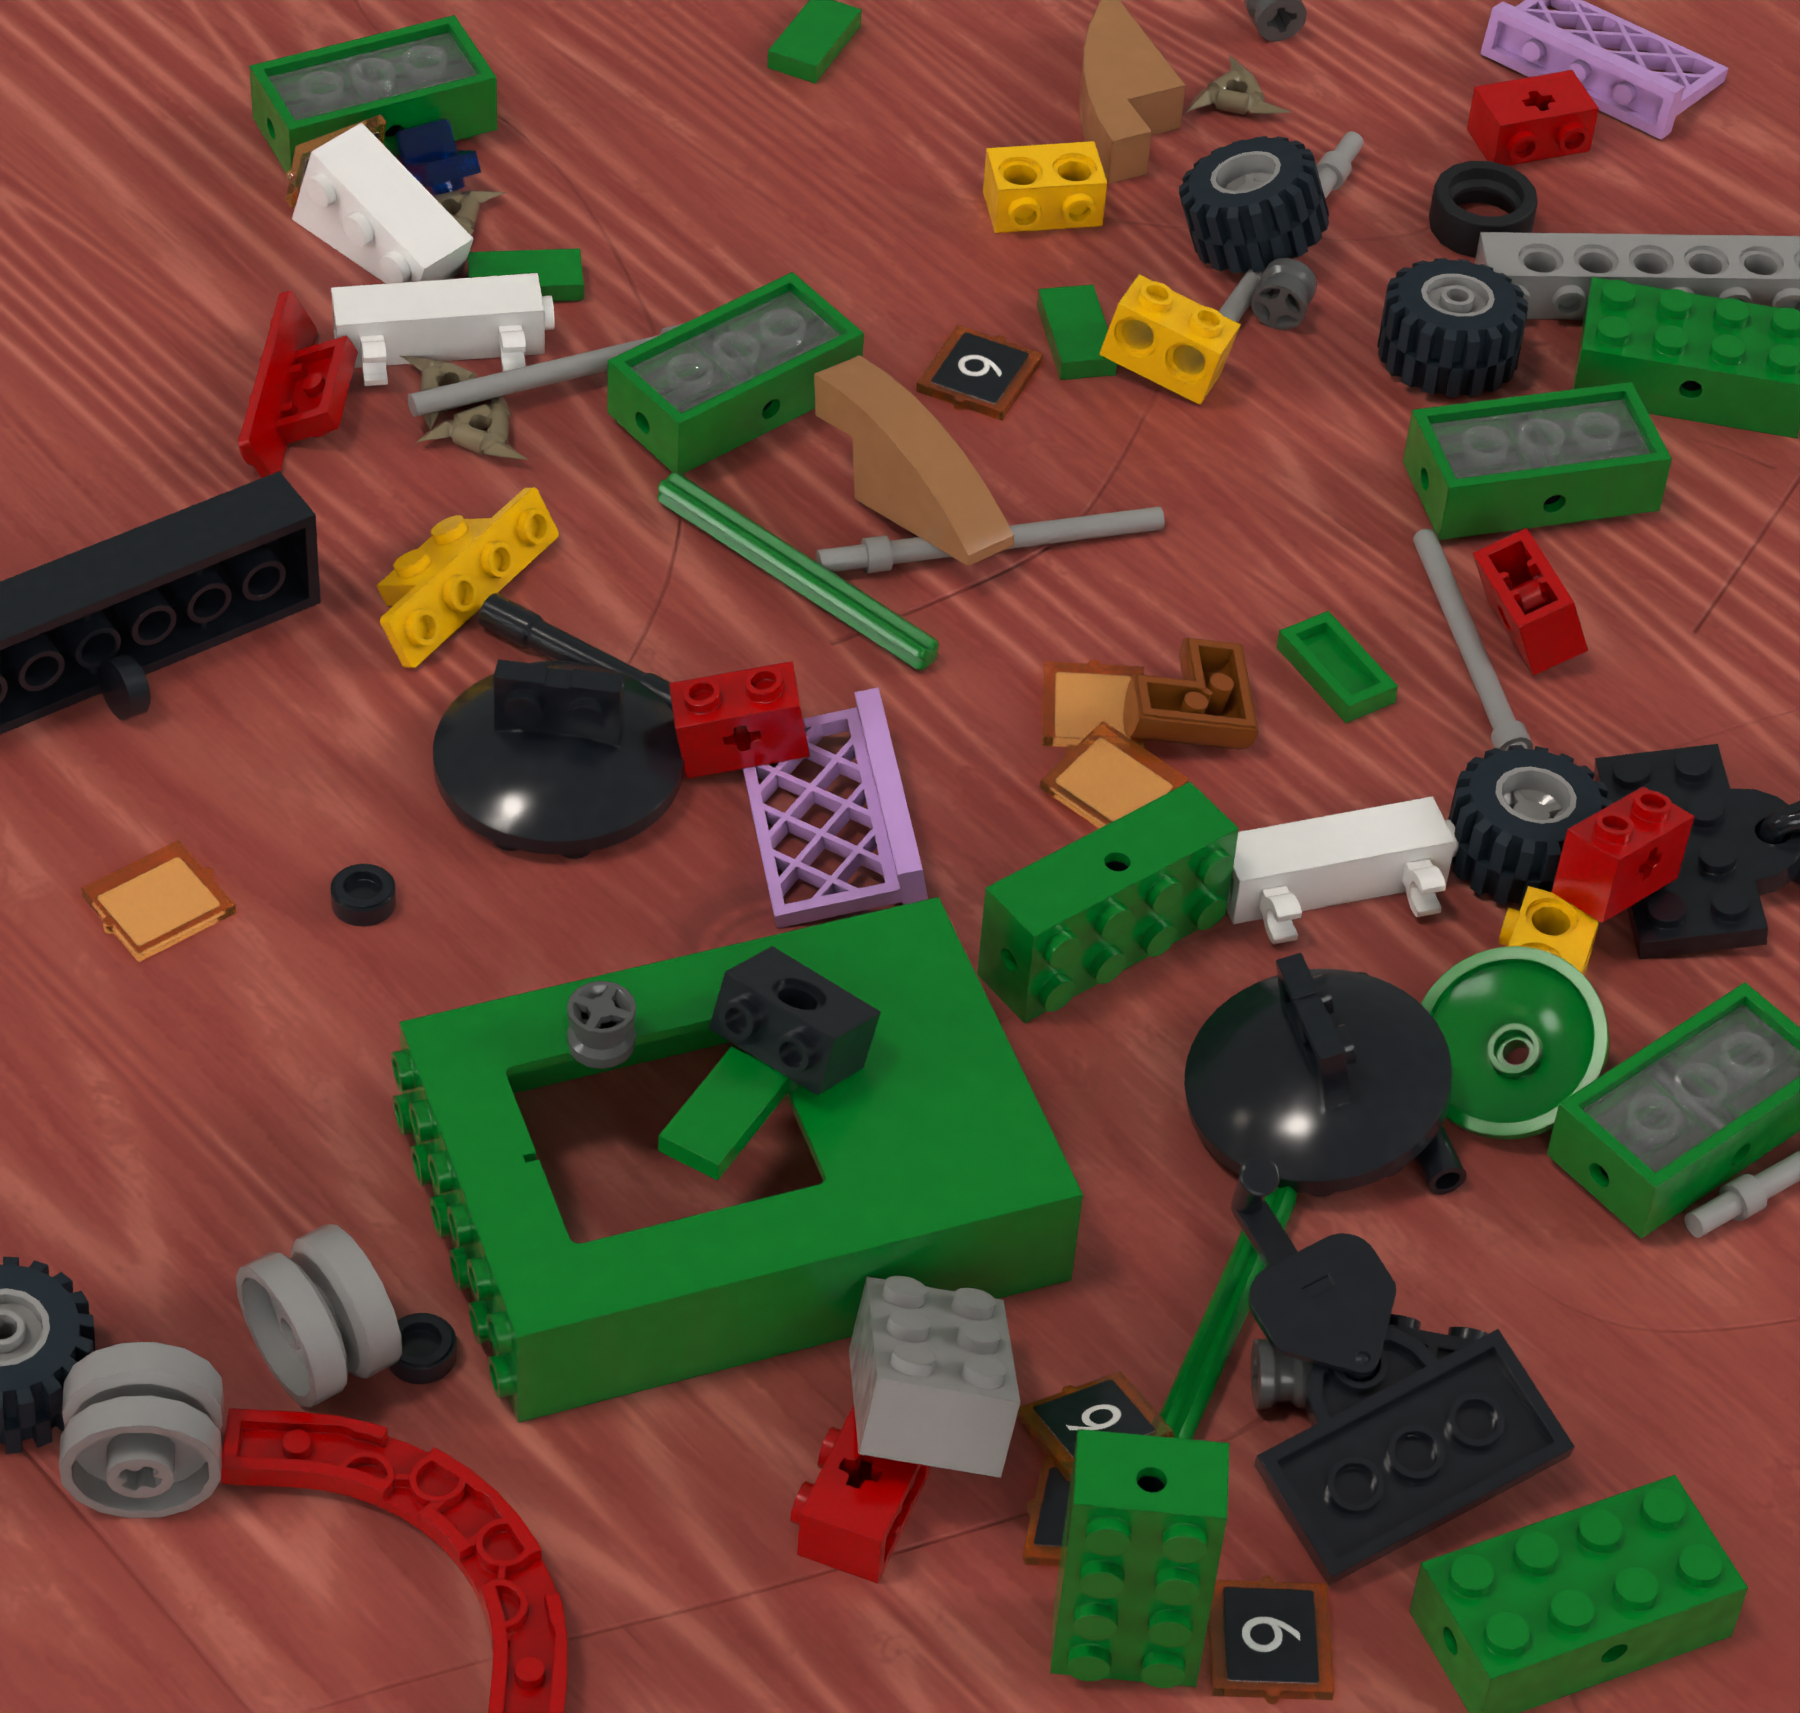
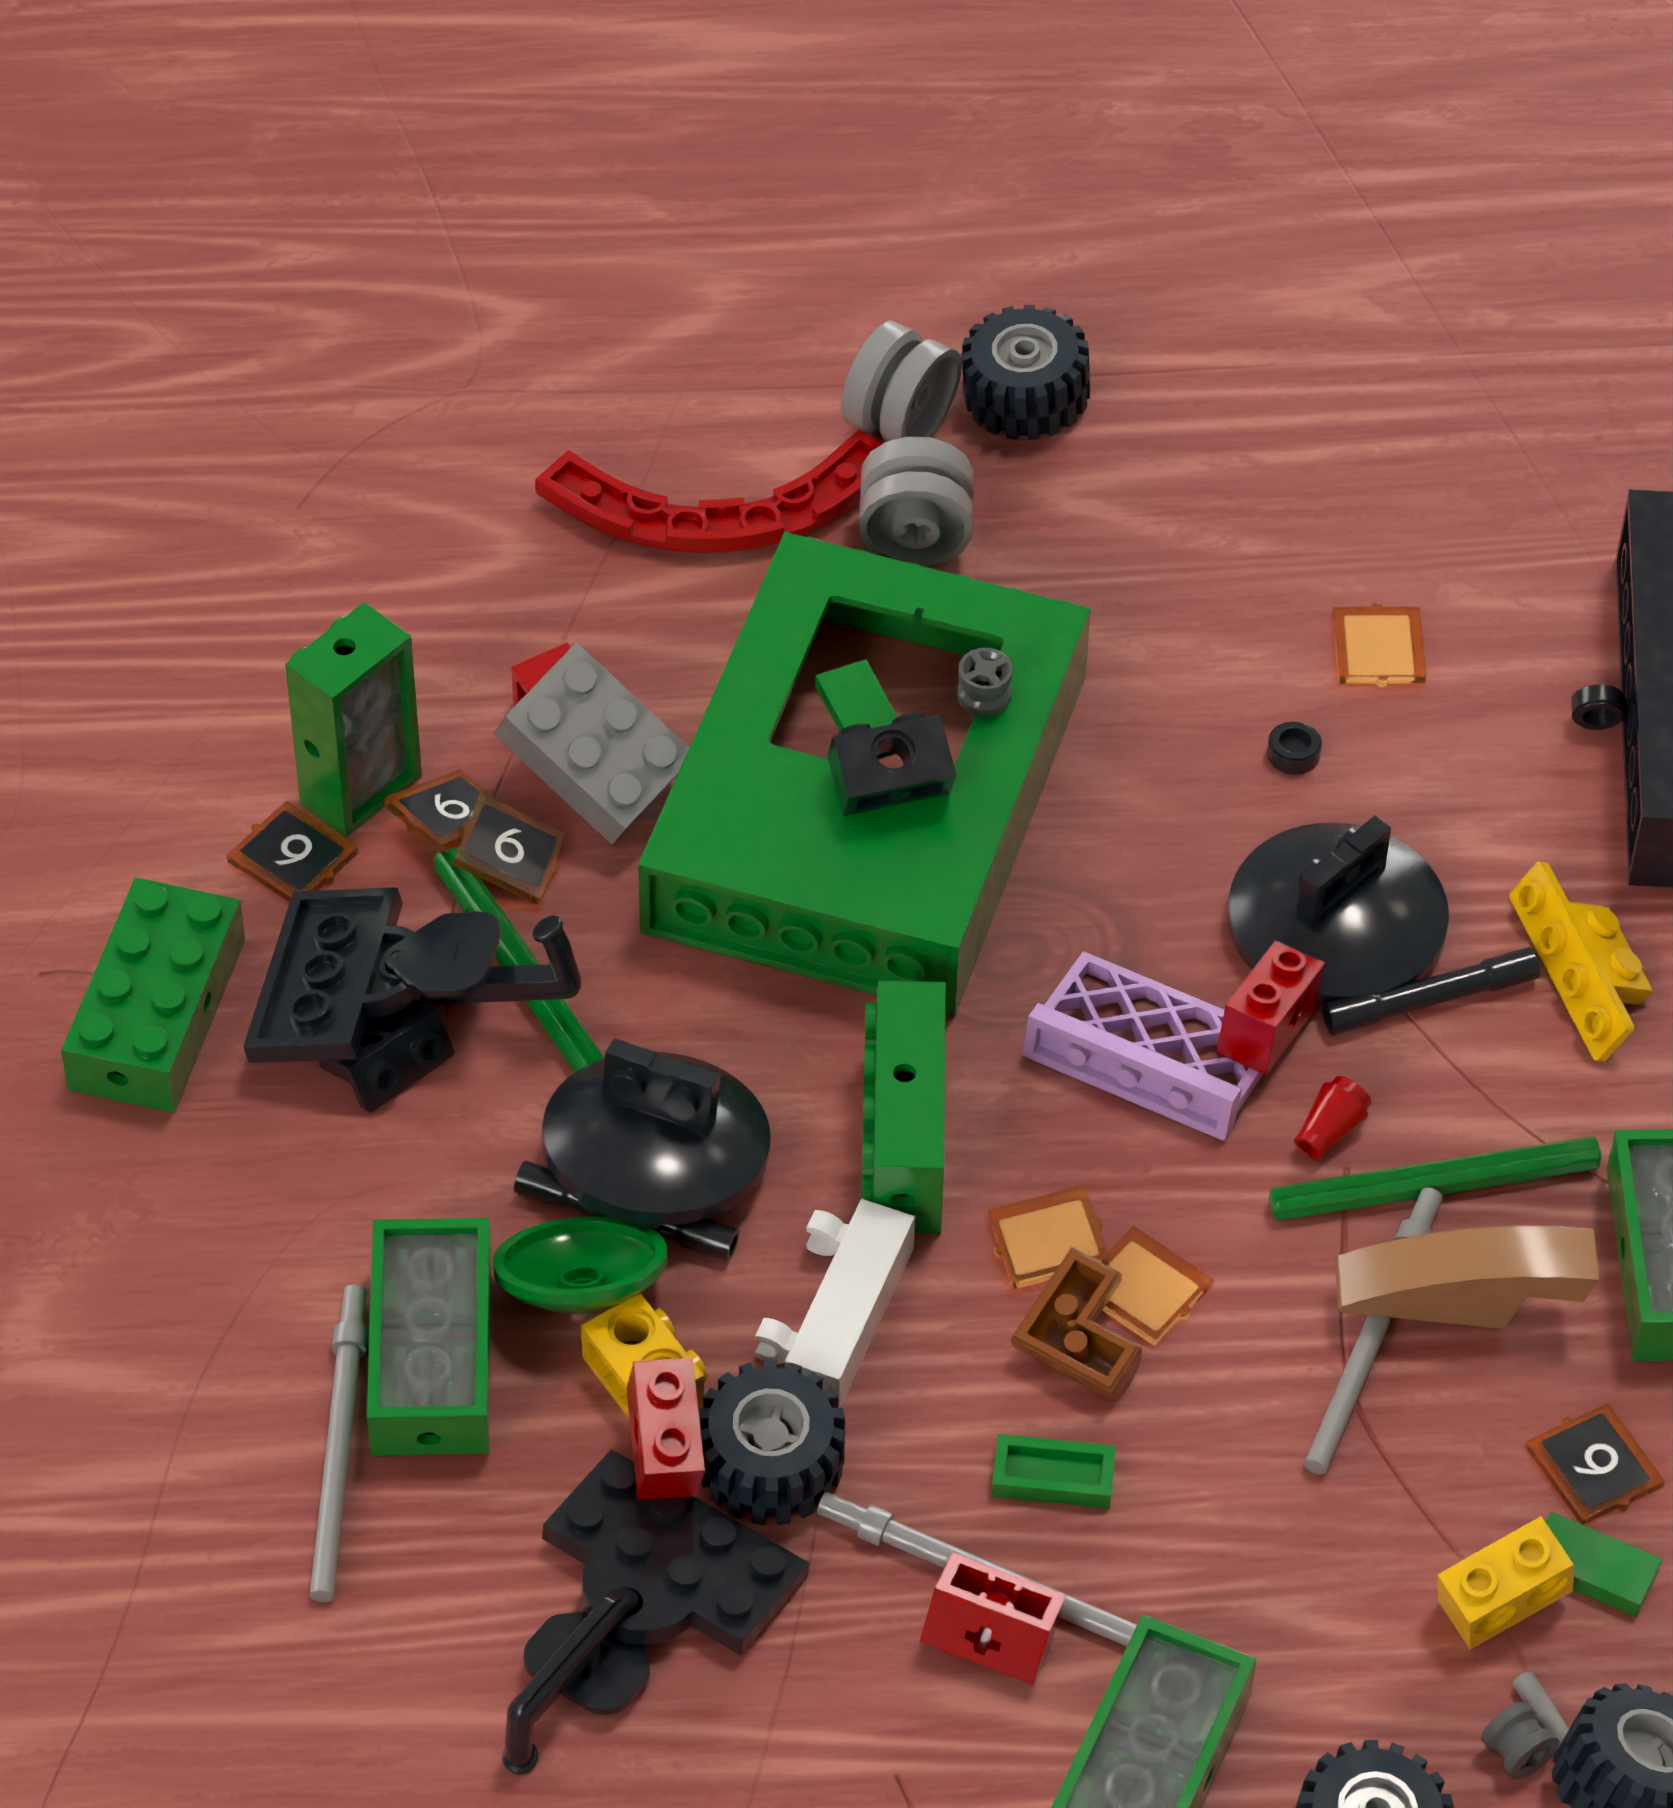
camera: 130 degrees right, 5 degrees up
none -> red cone [1294,1076,1372,1161]

